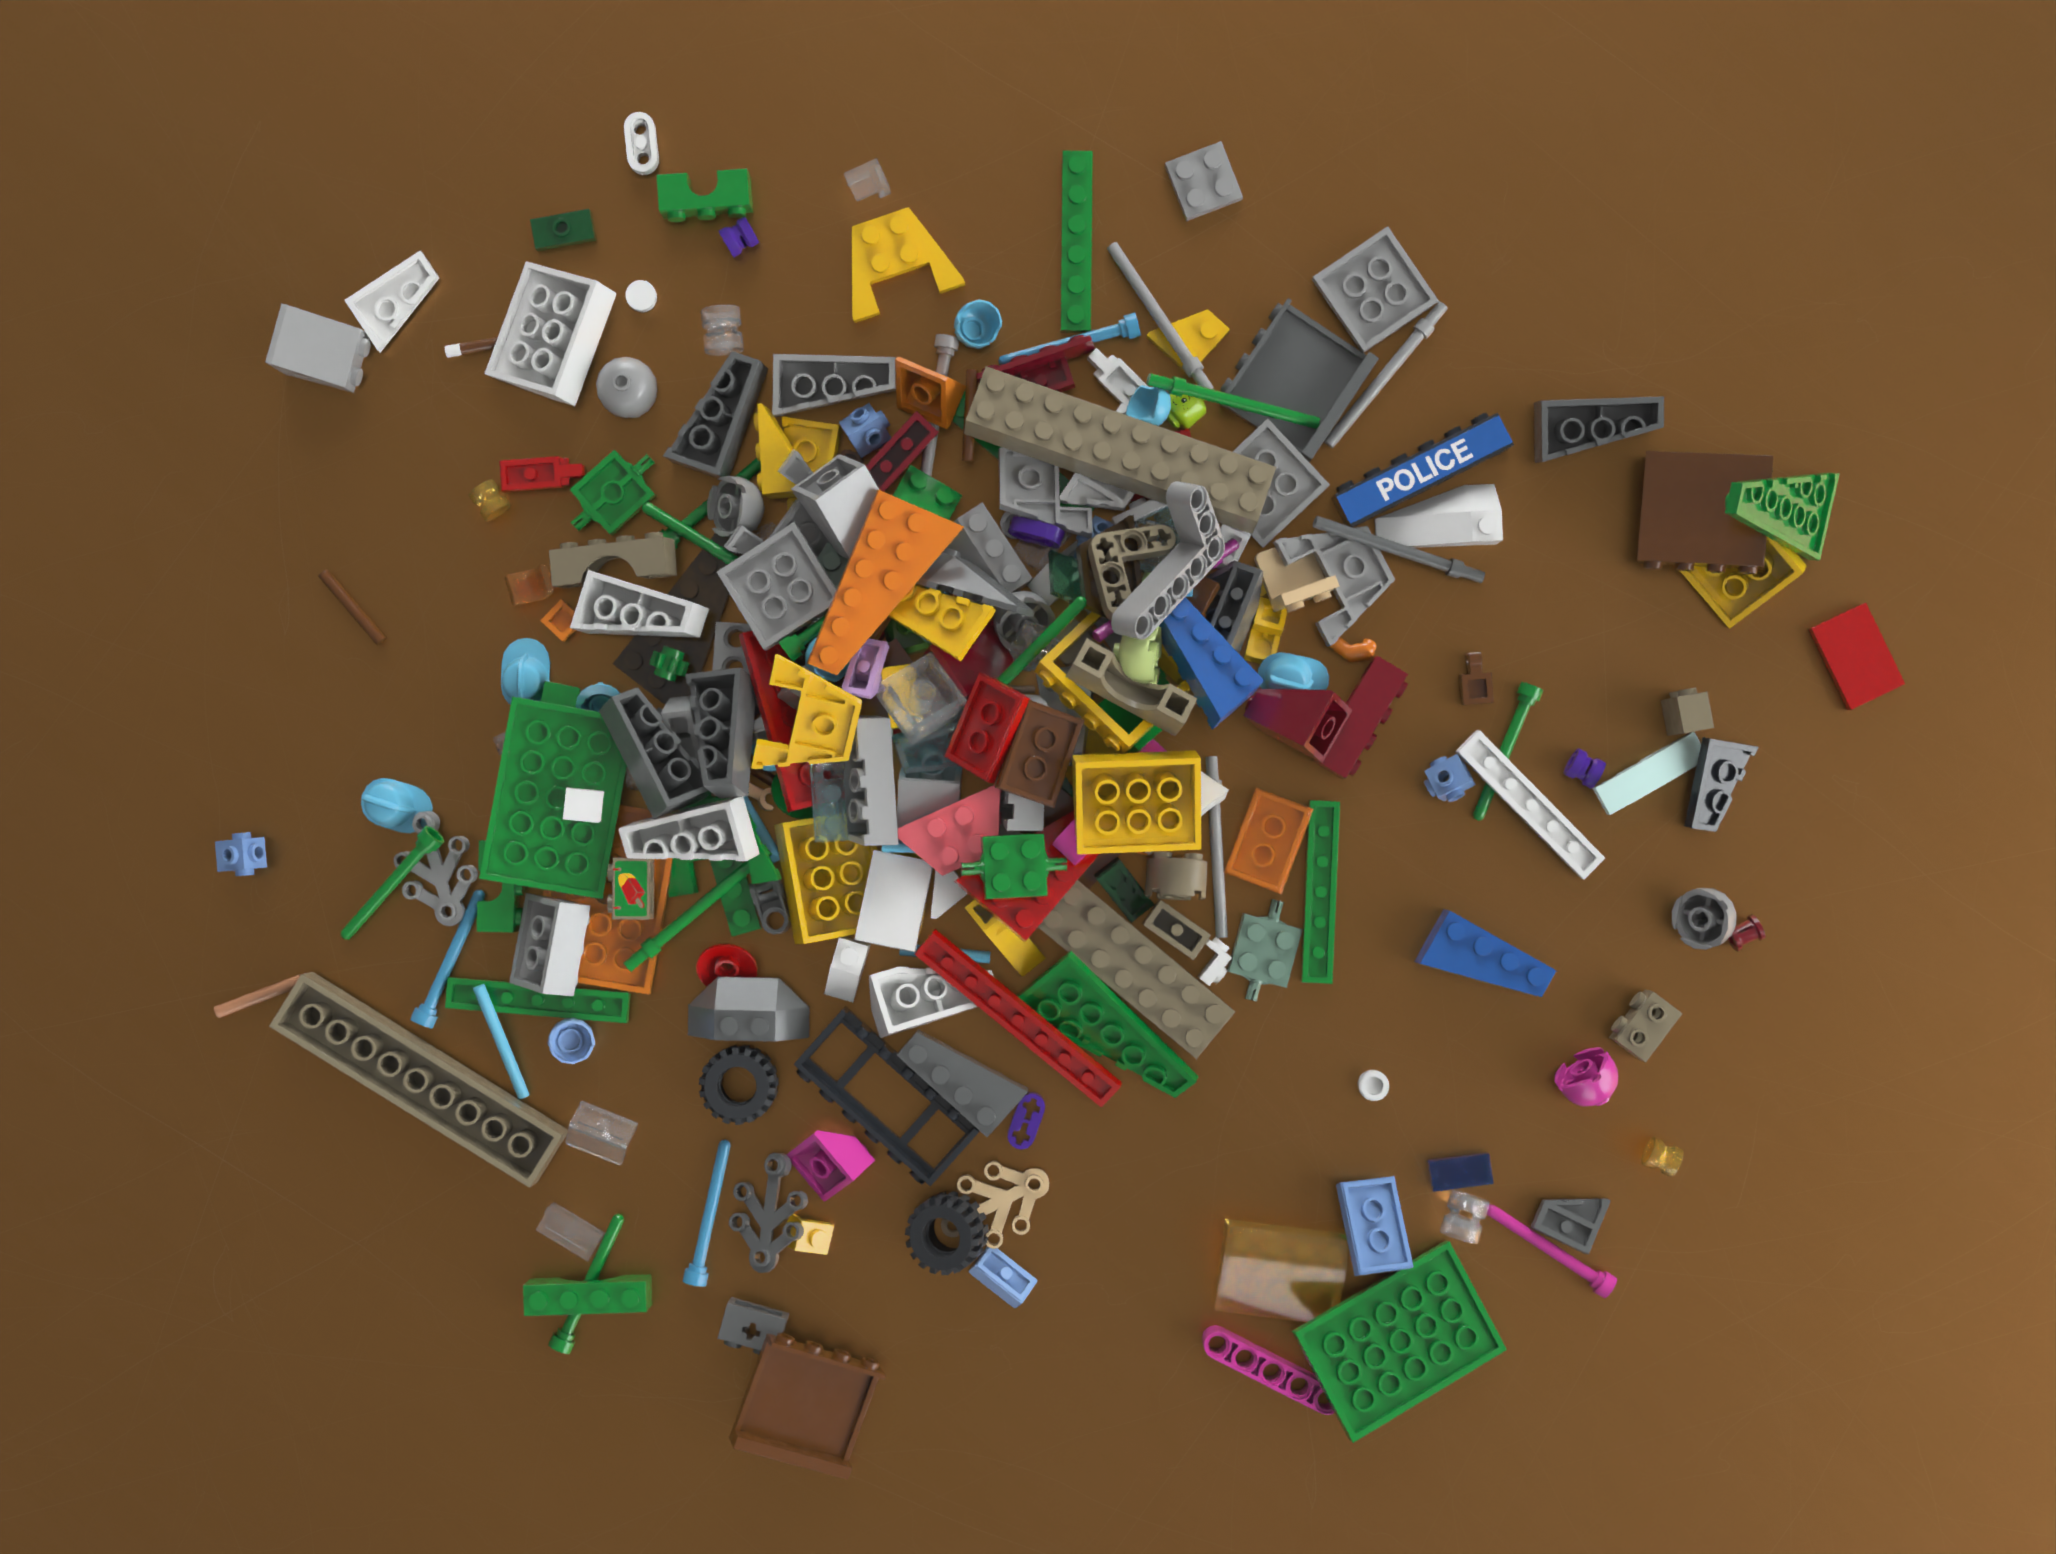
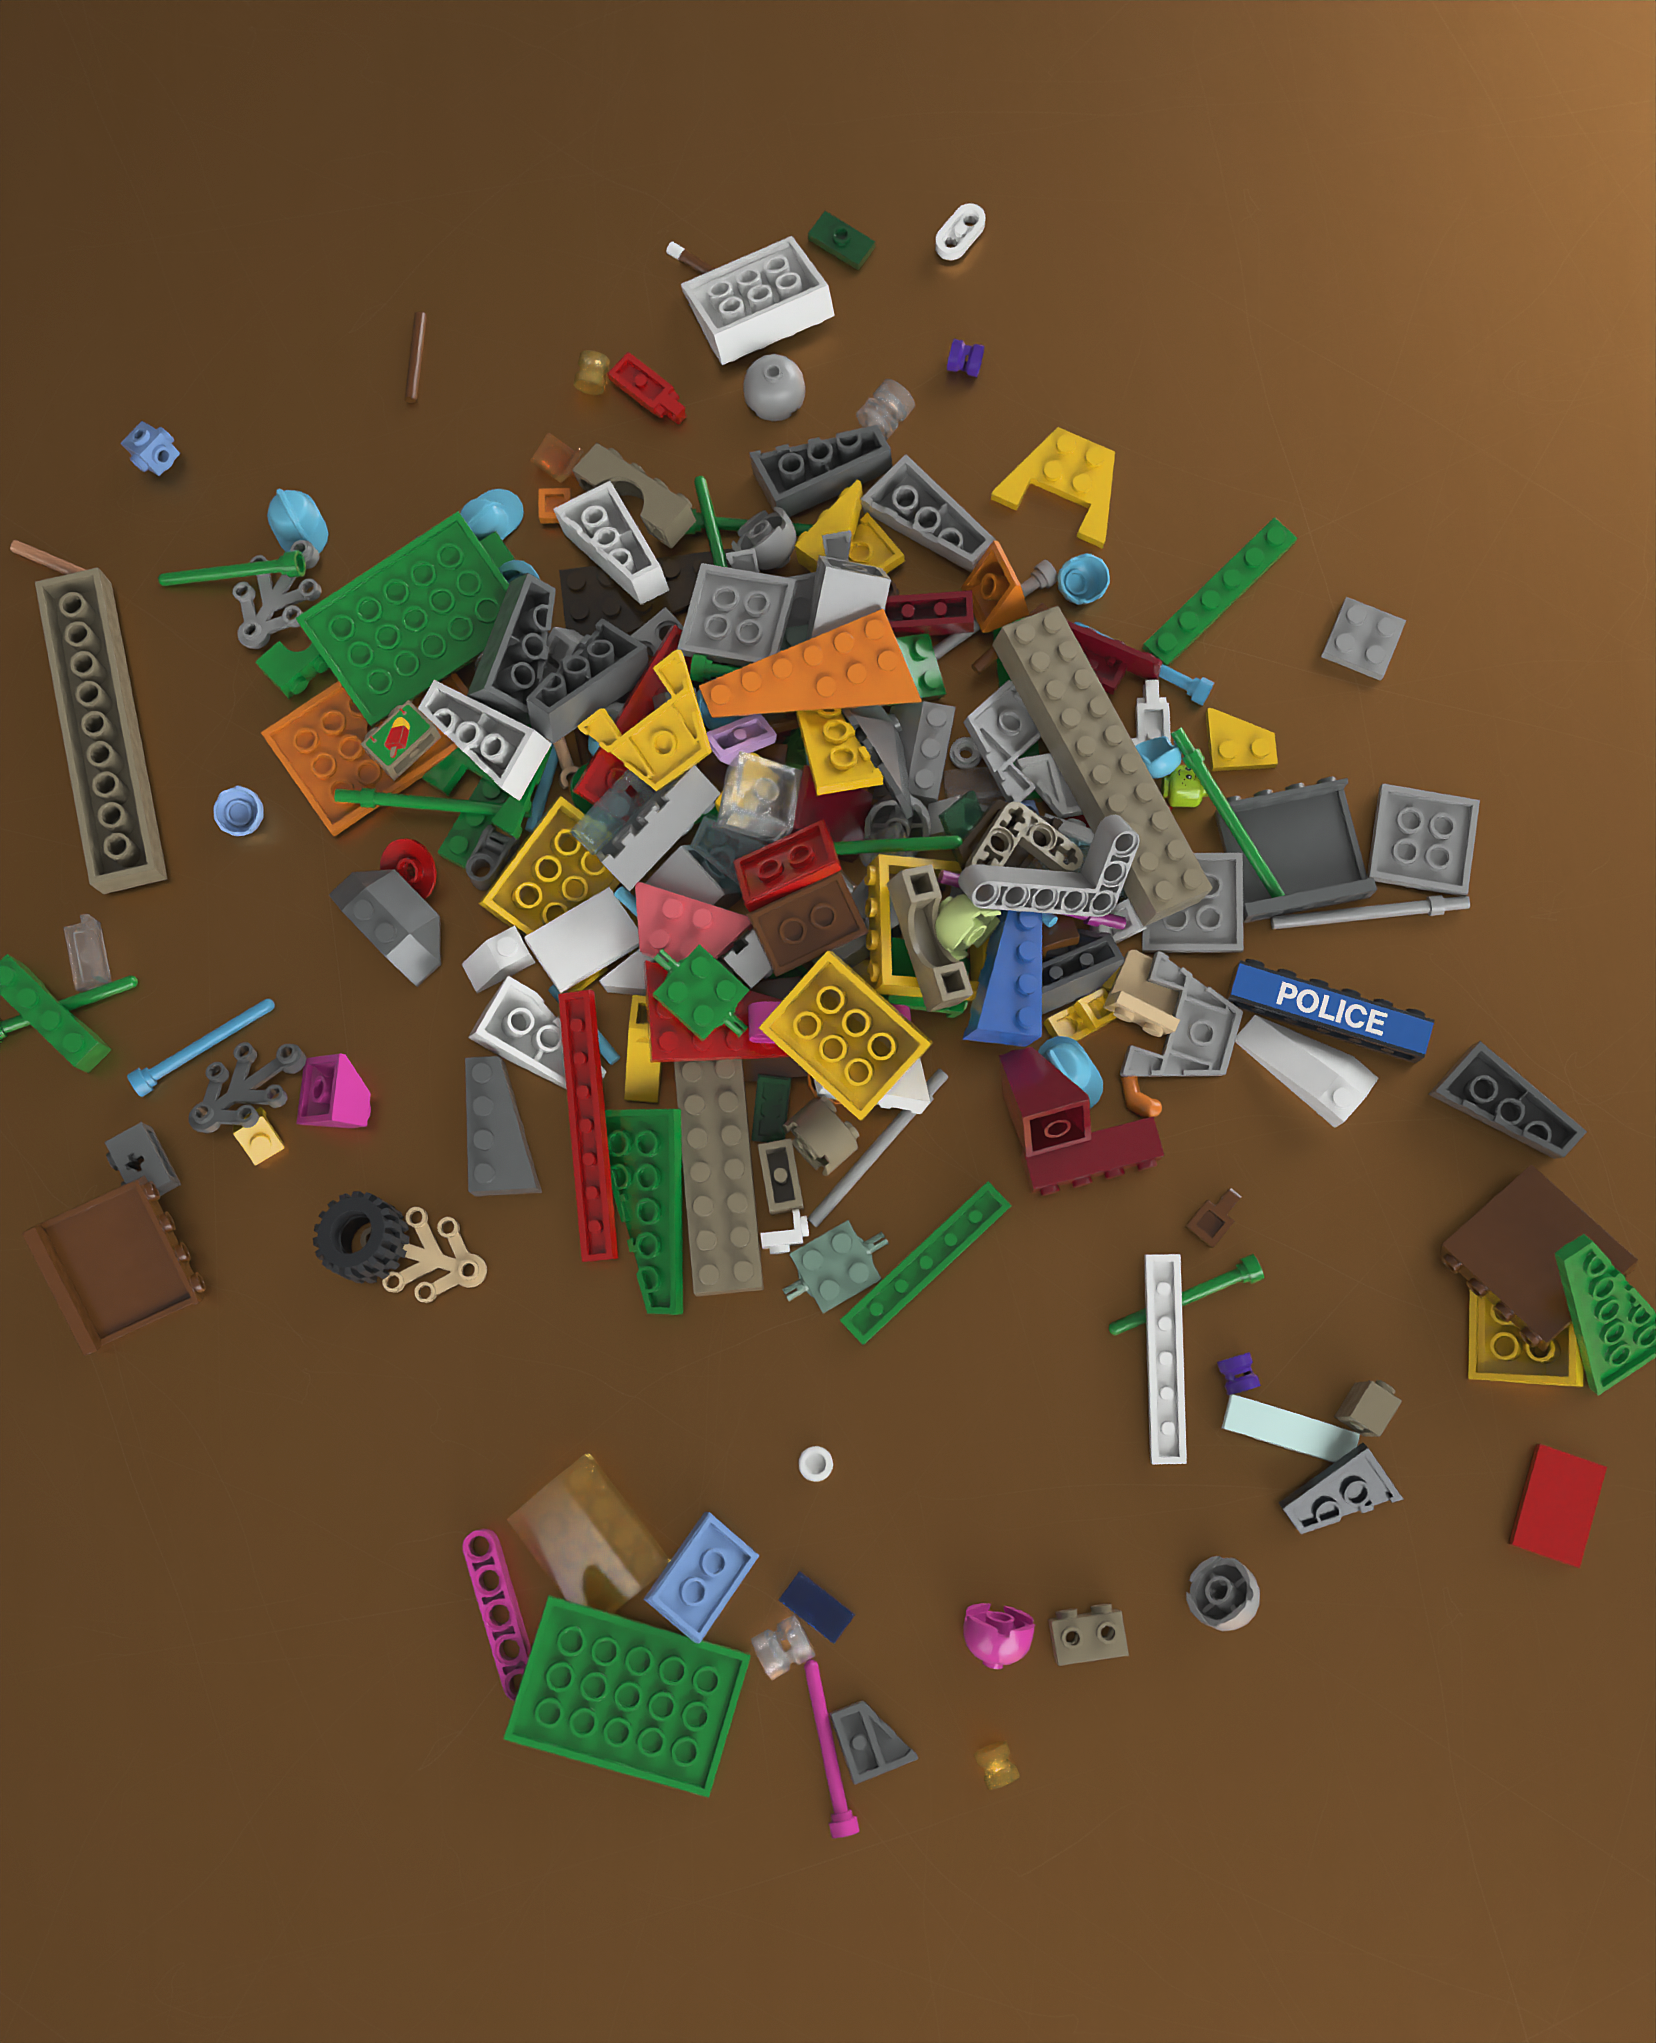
camera: 45 degrees right, 10 degrees down
light grey slope [265,303,371,393] -> none
white wing [345,251,439,353] -> none
dark azure piece [410,890,485,1028] -> none
green plate [445,977,631,1023] -> none
medium azure bar [473,984,530,1099] -> none
light grey slope [509,893,590,996] -> none
white panel [563,787,604,823] -> none
clear panel [565,1101,638,1165] -> none
green plate [570,449,657,536] -> none
white tile [626,280,657,312] -> none
green gear [649,645,690,682] -> none
green arch [657,168,753,222] -> none
black tyre [699,1045,779,1125] -> none
black window [794,1006,979,1187] -> none
medium blue brick [839,403,891,458] -> none
clear panel [844,158,891,201] -> none
light blue slope [968,1246,1038,1308] -> none
dark purple beam [1007,516,1065,548] -> none
dark purple beam [1008,1092,1045,1150] -> none
light grey bar [1107,242,1214,390] -> none
orange tile [1224,788,1314,894] -> none
dark grey bar [1313,516,1485,583] -> none
blue wedge [1414,909,1556,997] -> none
medium blue brick [1424,754,1476,802] -> none
dark red bush [1727,914,1766,952] -> none

